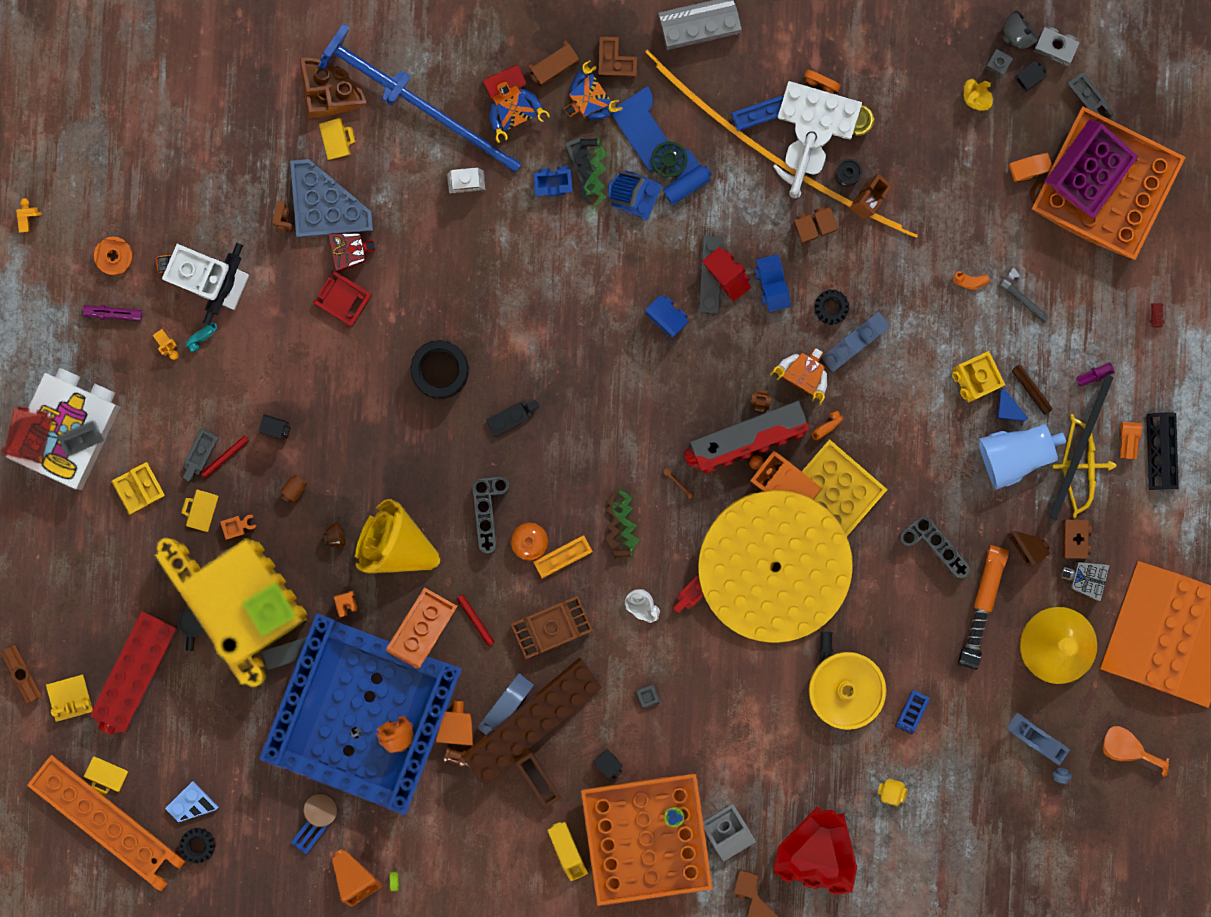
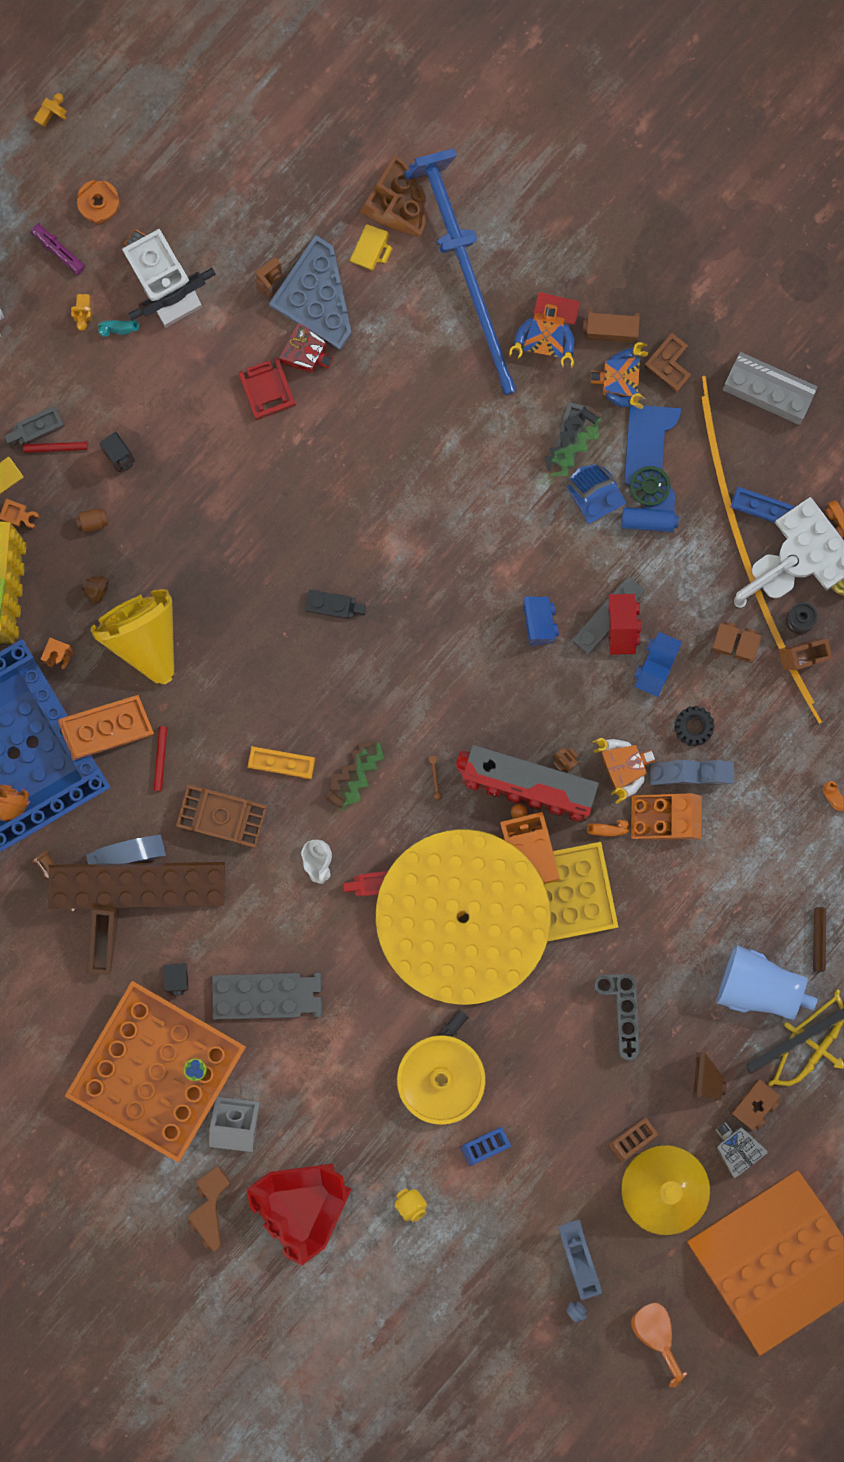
camera: 50 degrees right, 5 degrees down
black tyre [410,340,469,399] -> none
orange torso [436,700,473,745] -> none
white torso [447,168,485,193] -> none
dark grey beam [473,477,510,554] -> none
orange cylinder [510,522,549,561] -> none
blue cylinder [533,166,573,197] -> none
yellow slope [548,822,588,881] -> none
dark grey tile [635,684,660,709] -> none
white helmet [773,164,795,185] -> none
yellow plate [952,351,1005,403] -> none
piece [958,545,1009,670] -> none
blue slope [996,388,1028,422] -> none
none -> dark grey hinge [212,973,323,1020]
none -> dark orange slope [609,1117,659,1162]
none -> orange slope [631,793,702,840]

